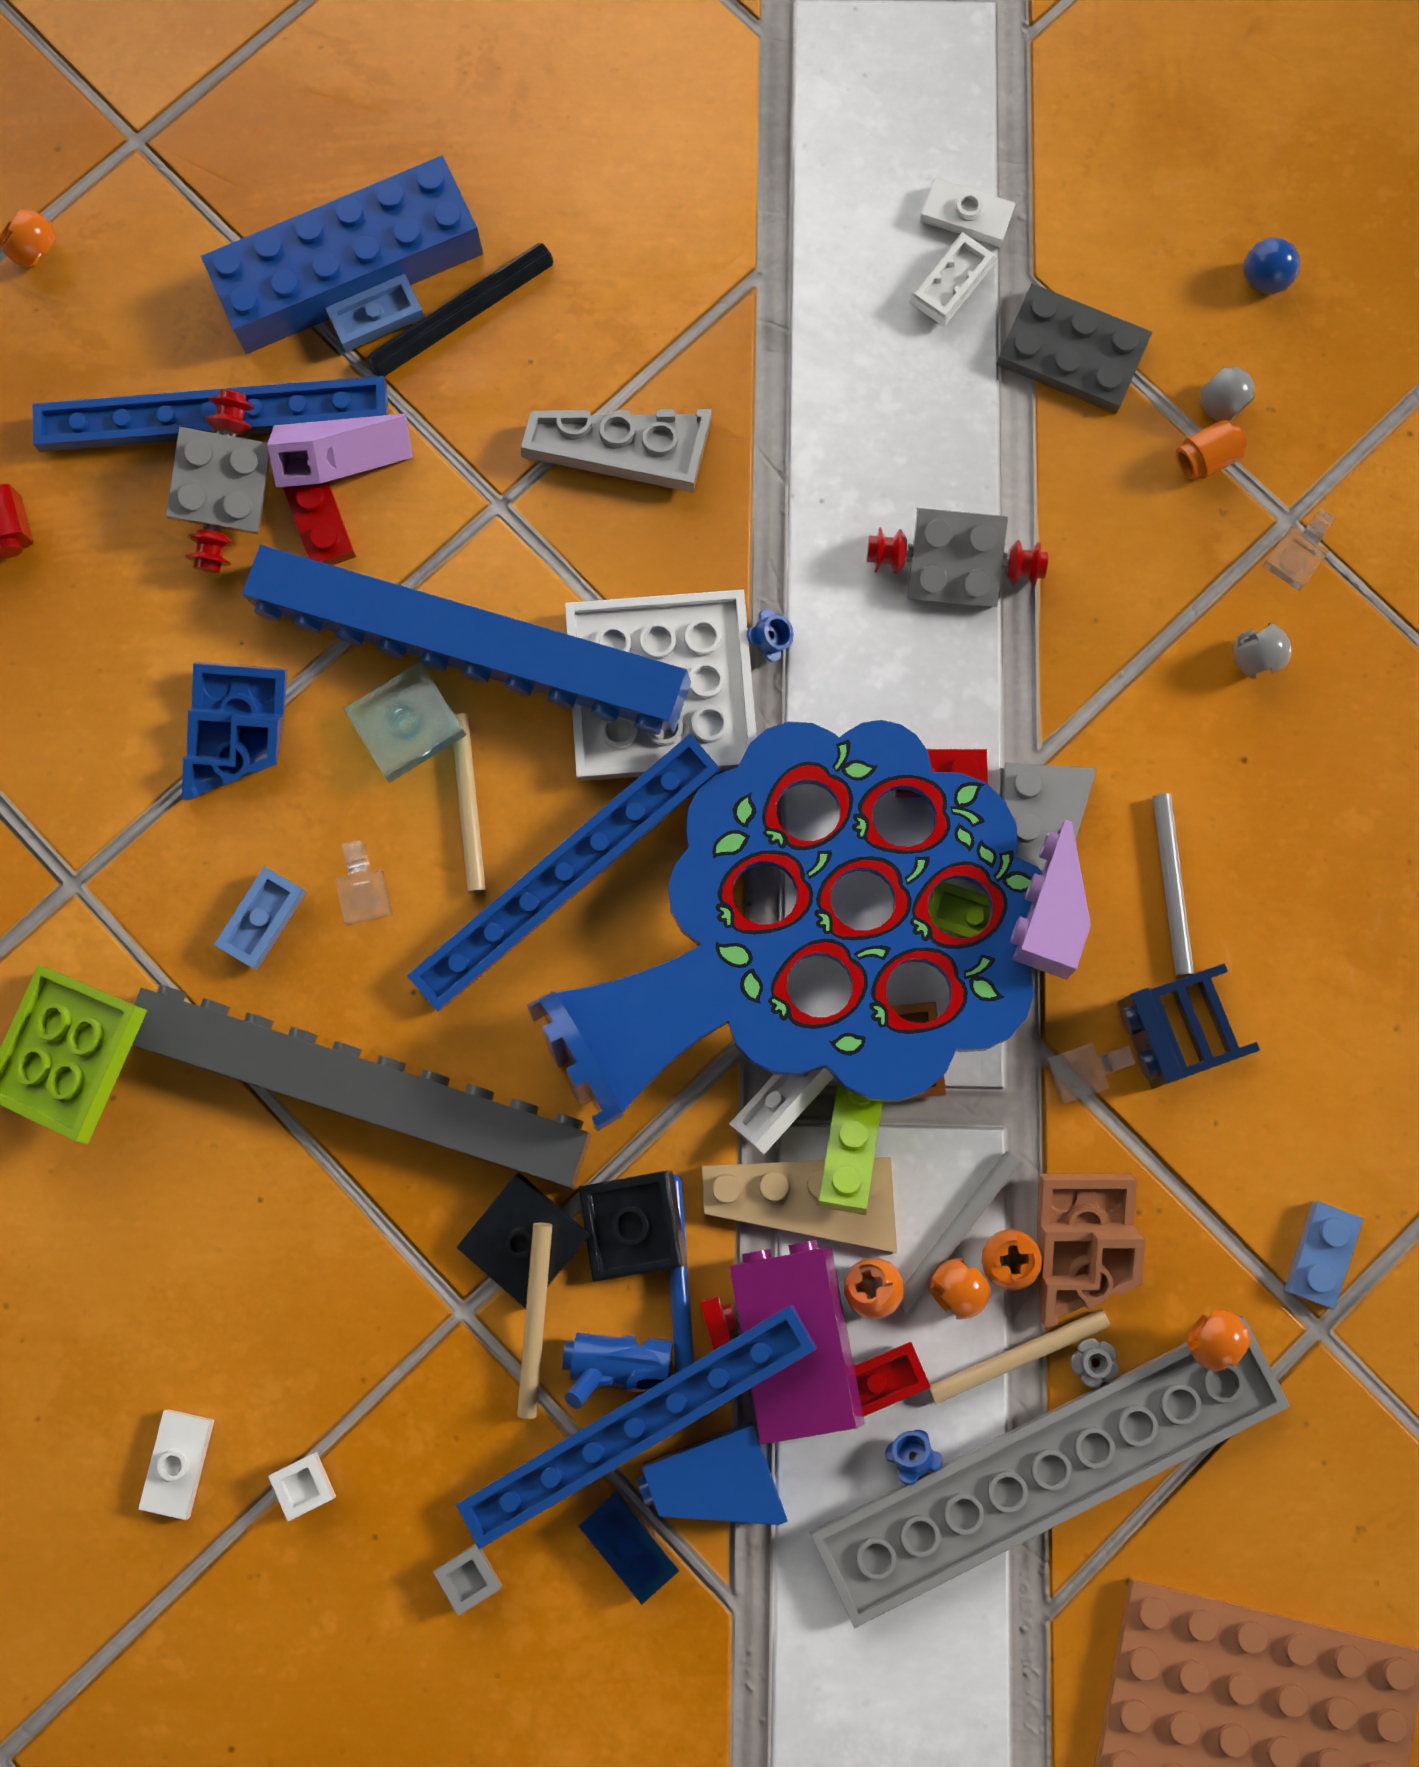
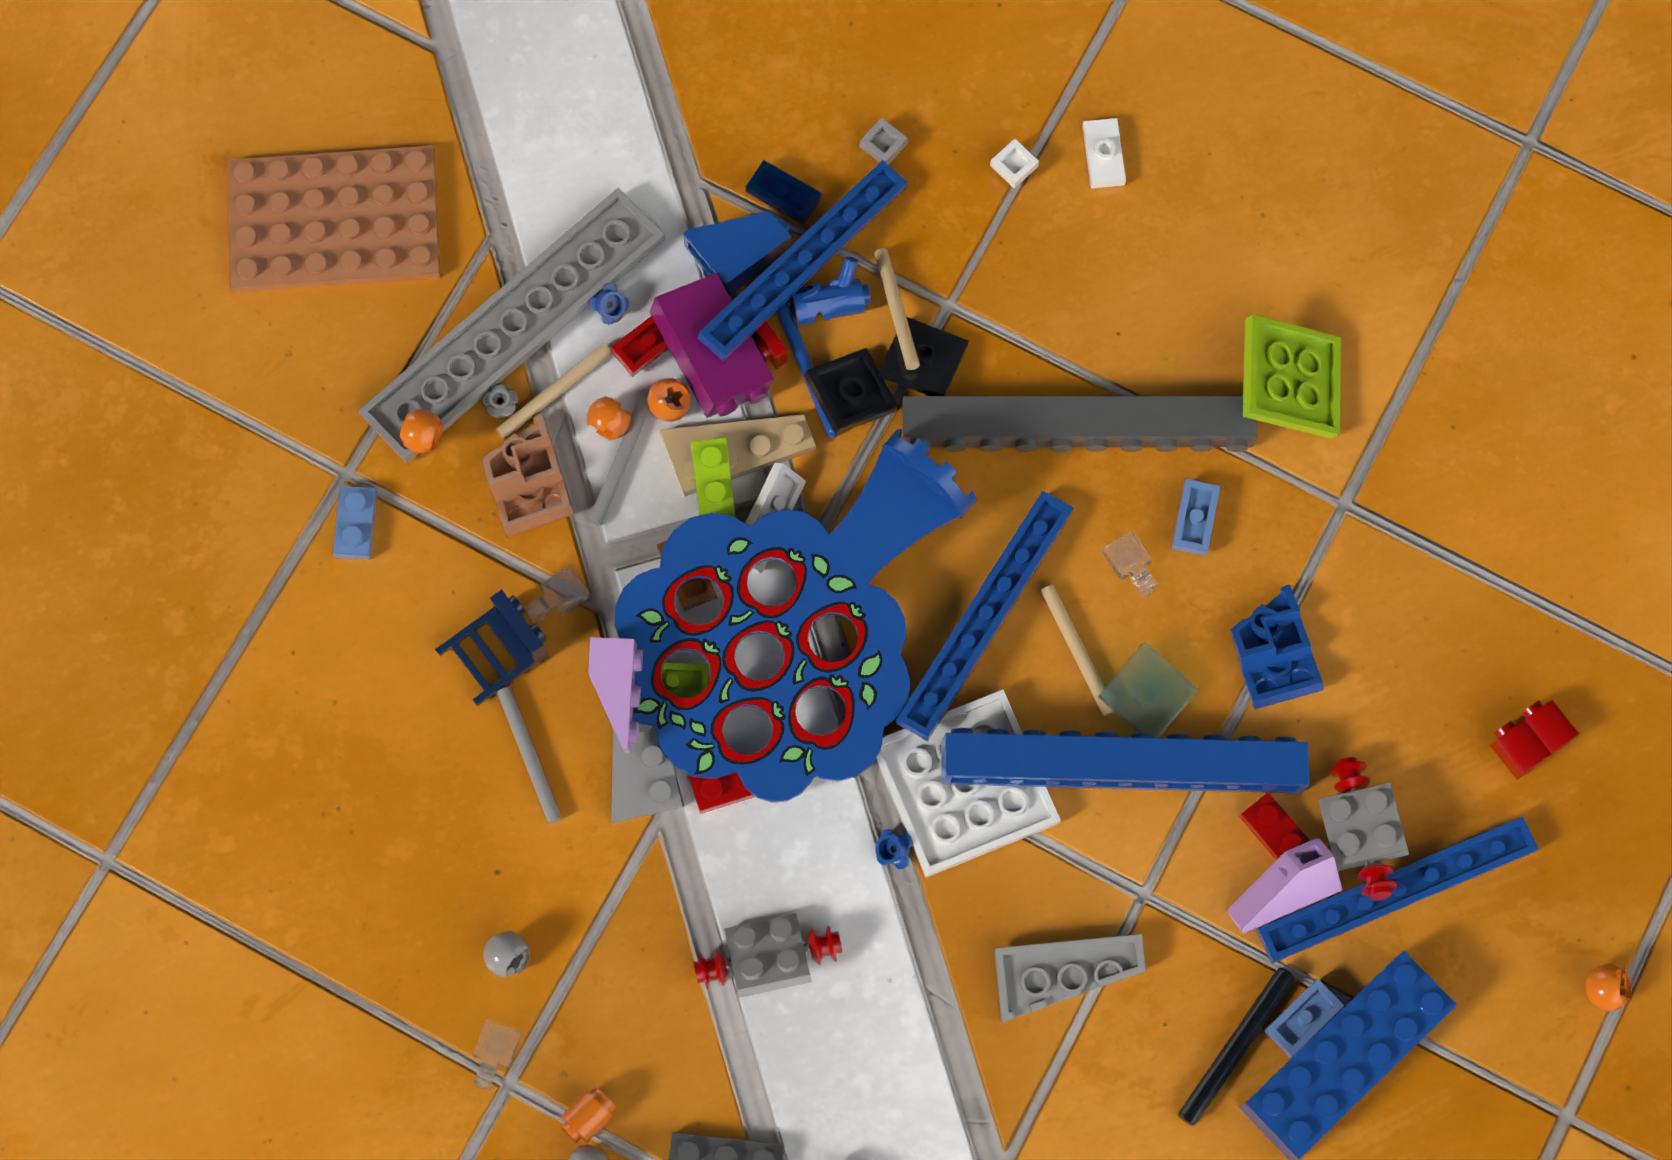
camera: 160 degrees right, 5 degrees down
orange piece [981,1229,1042,1291] -> none

